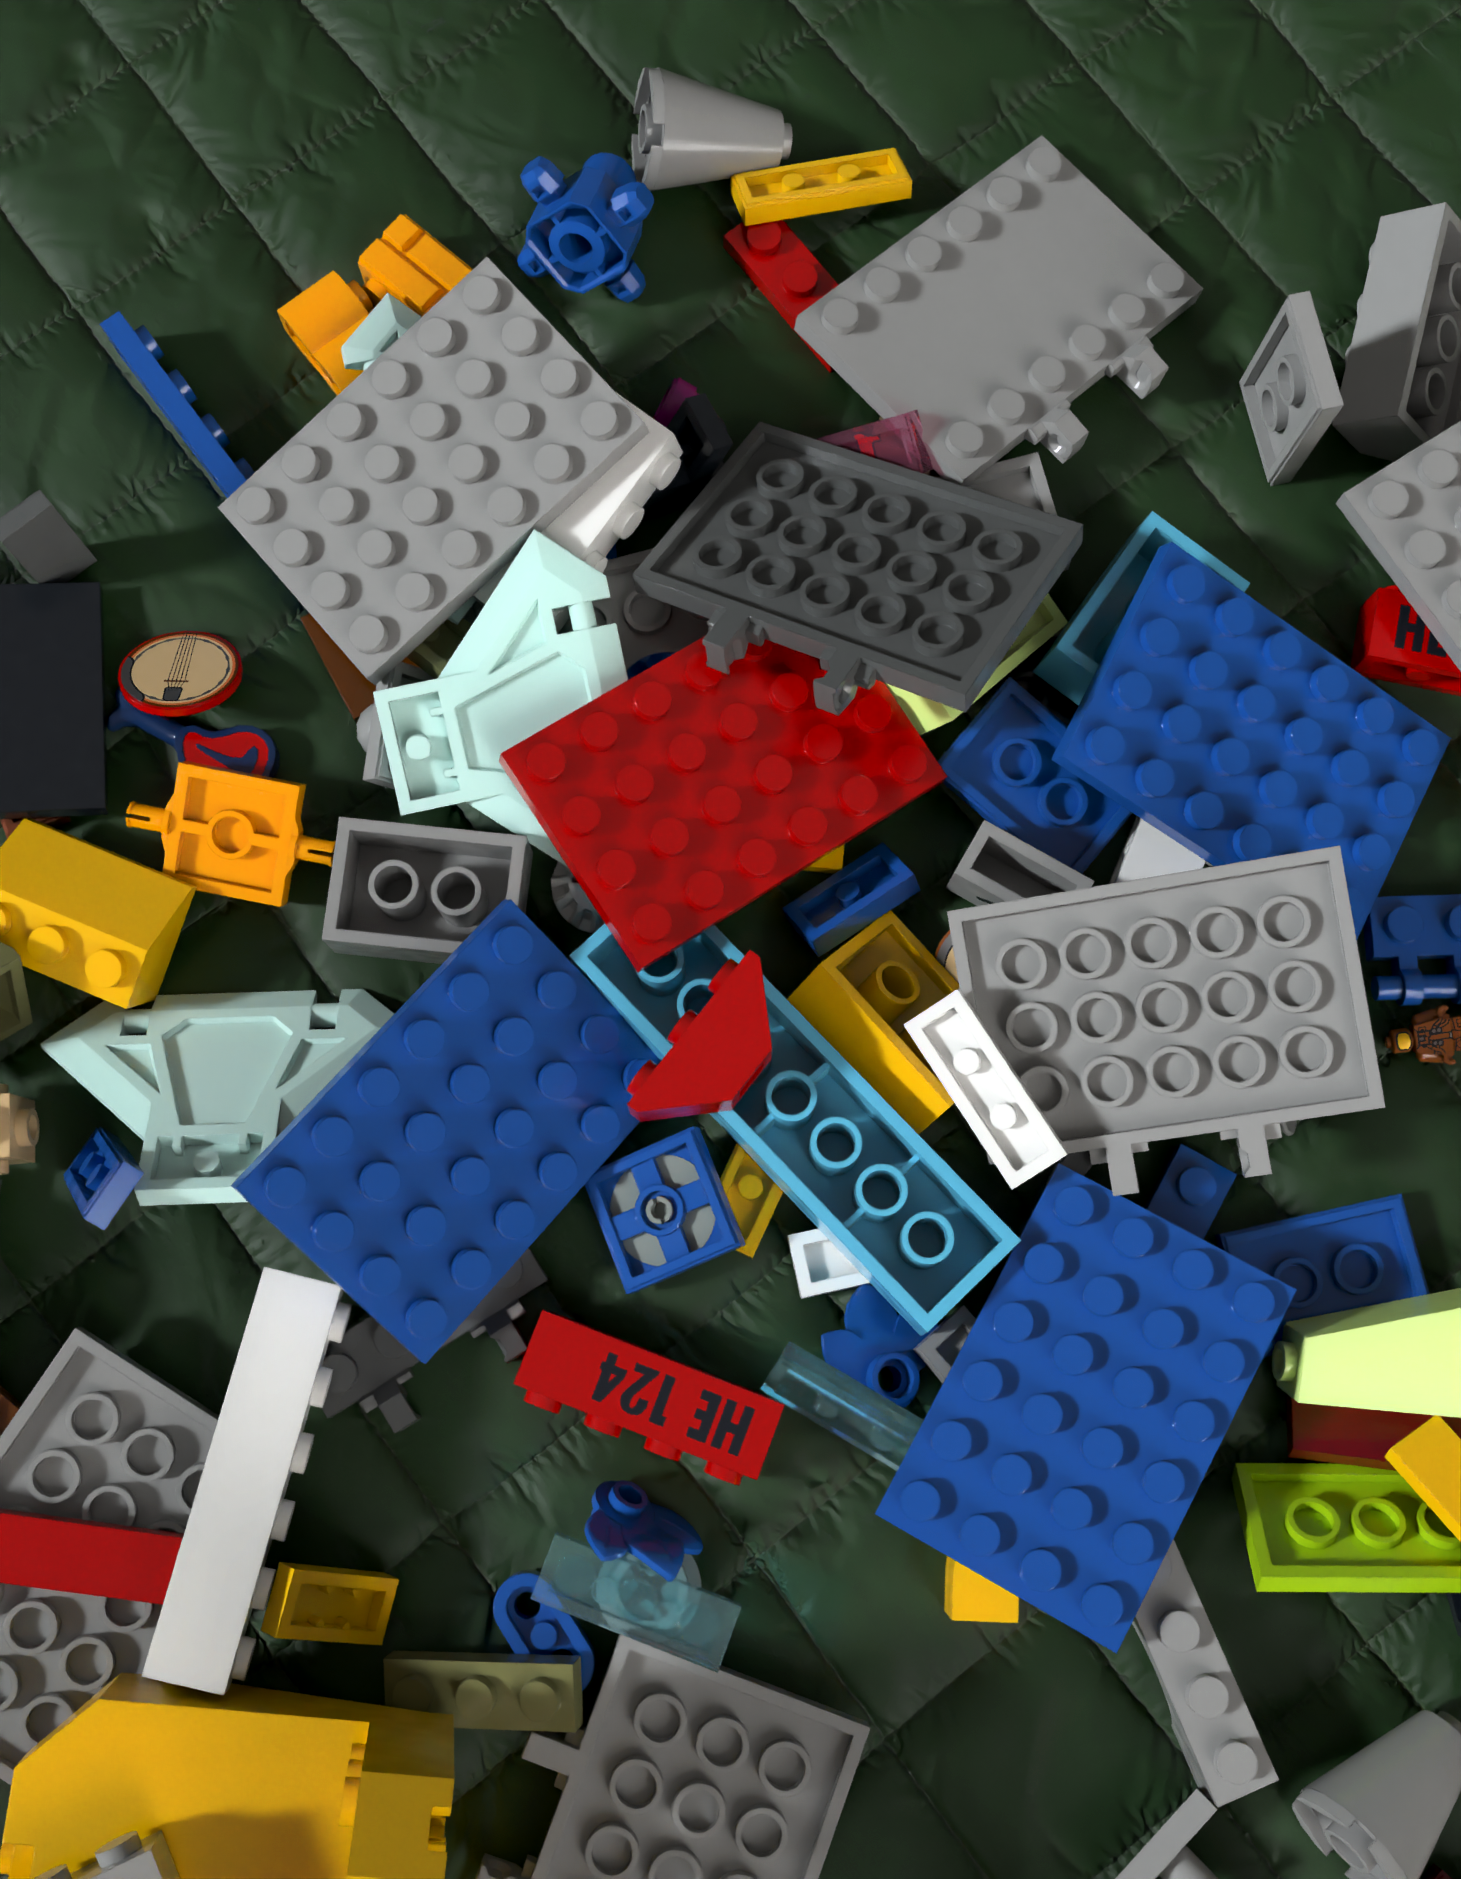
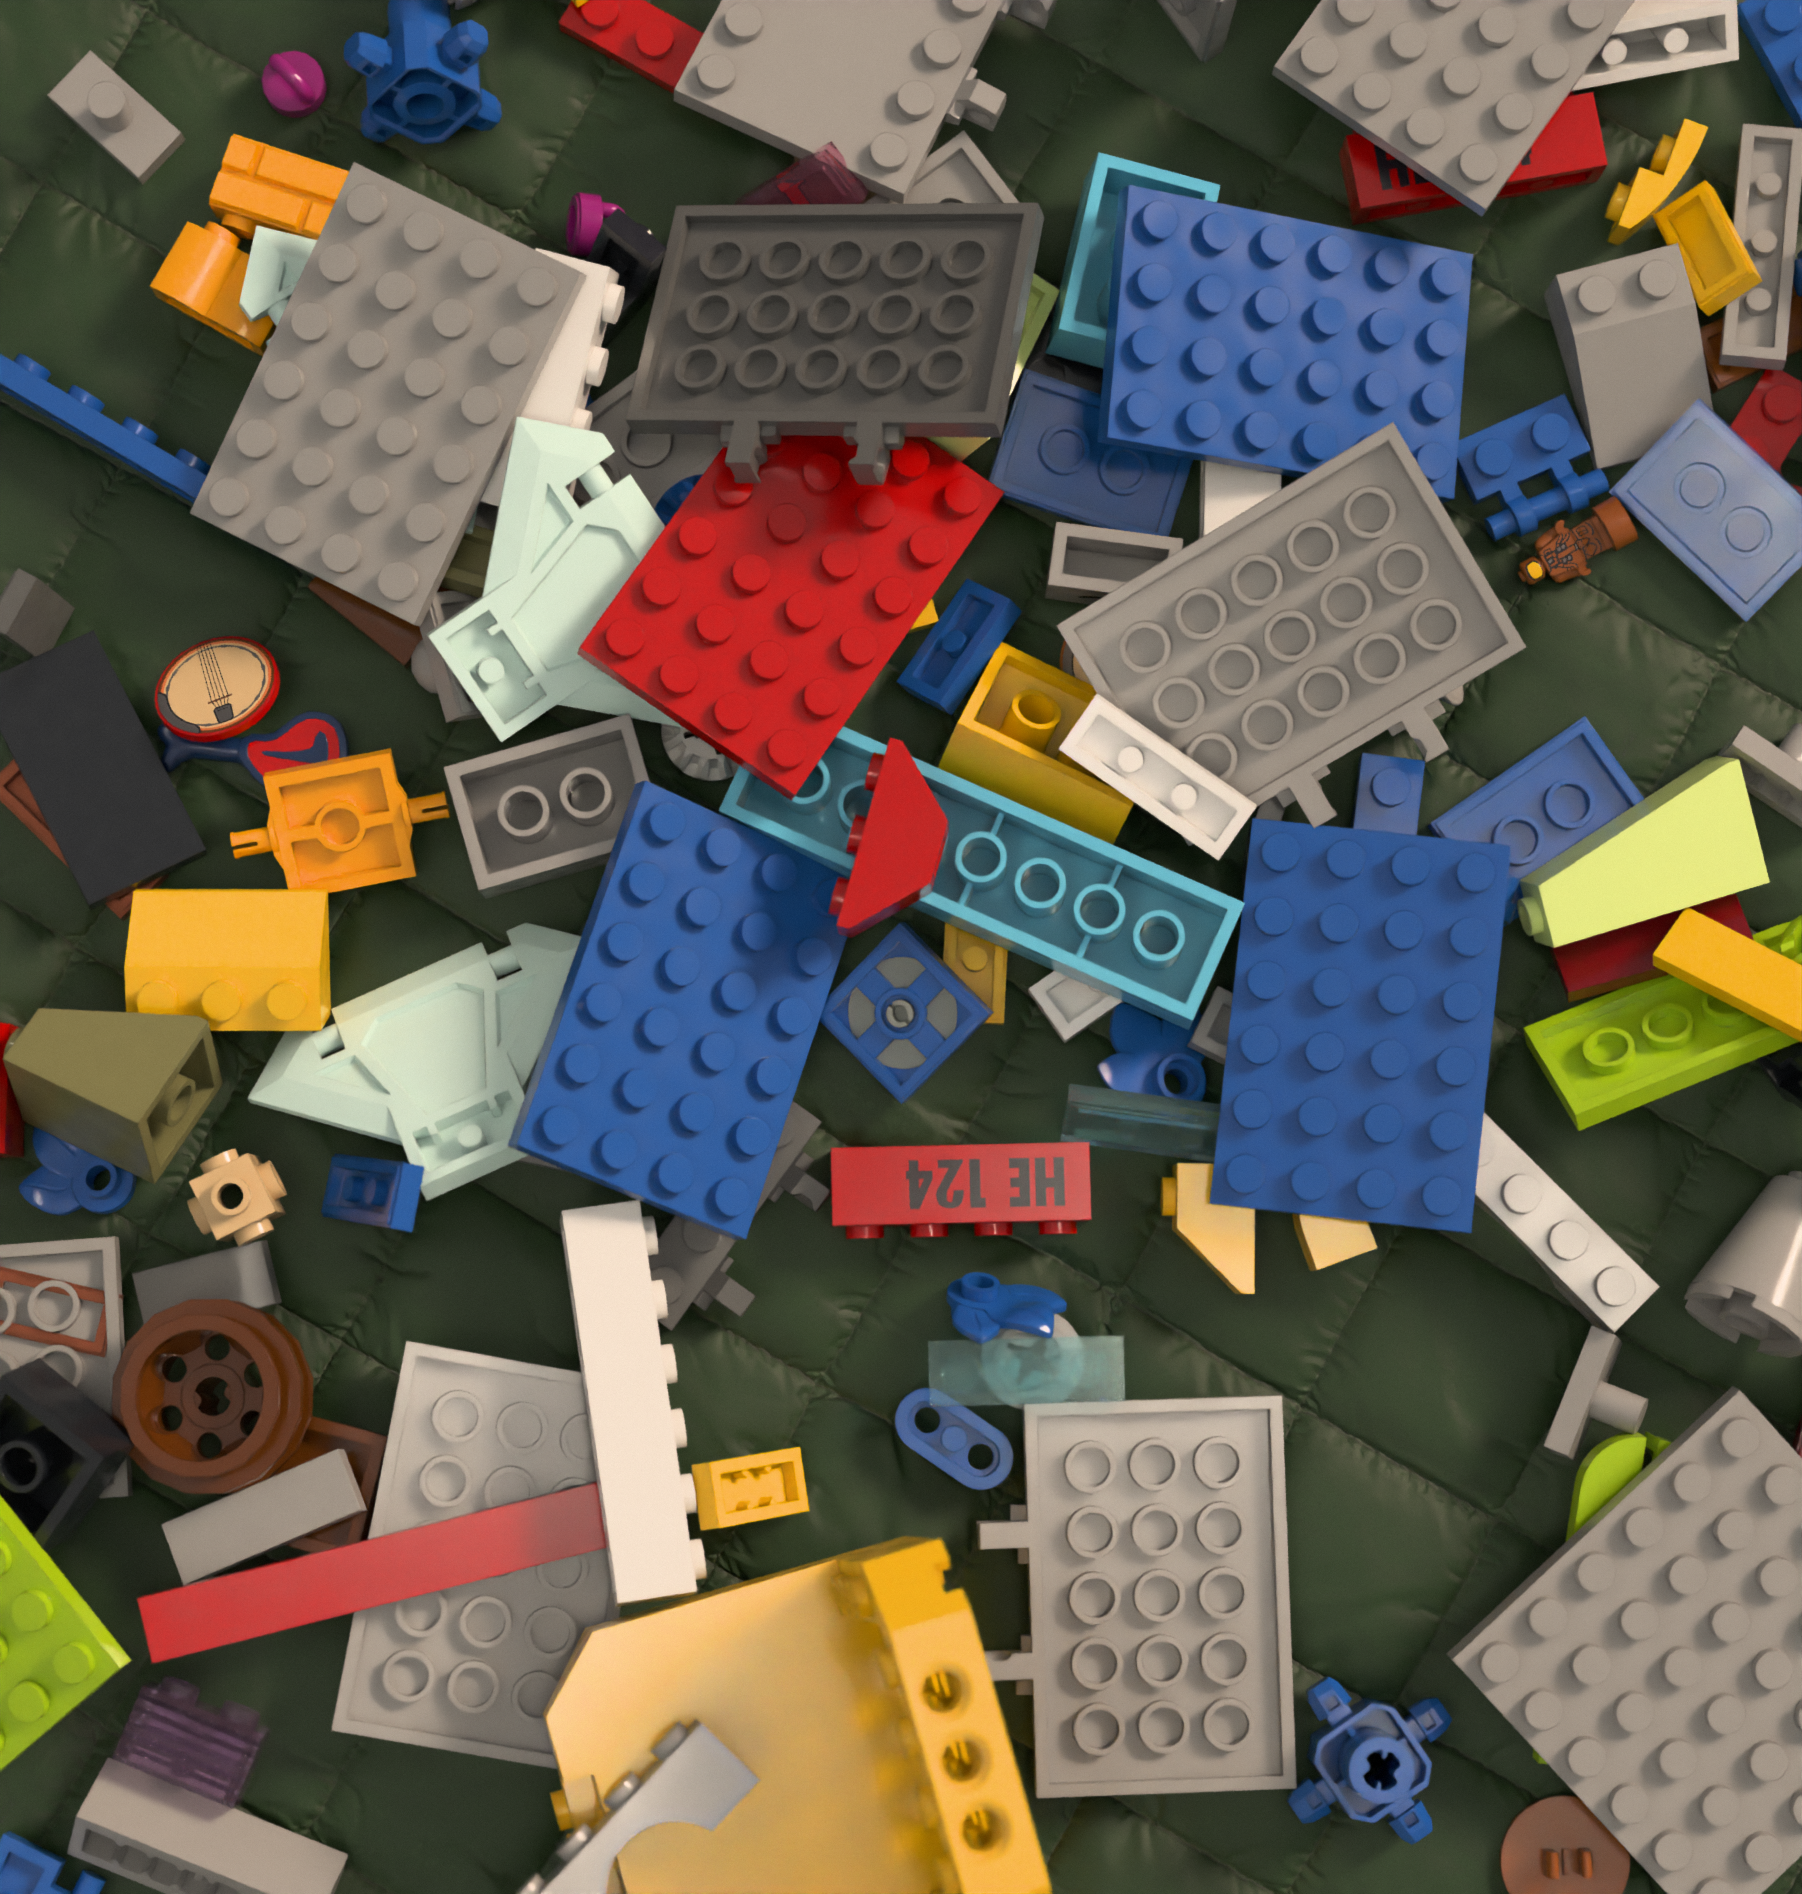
camera: 25 degrees left, 5 degrees up
olive plate [383,1650,583,1733] -> none
none -> light grey tile [48,50,185,185]
none -> magenta tile [262,51,327,118]
none -> yellow slope [1161,1163,1255,1294]

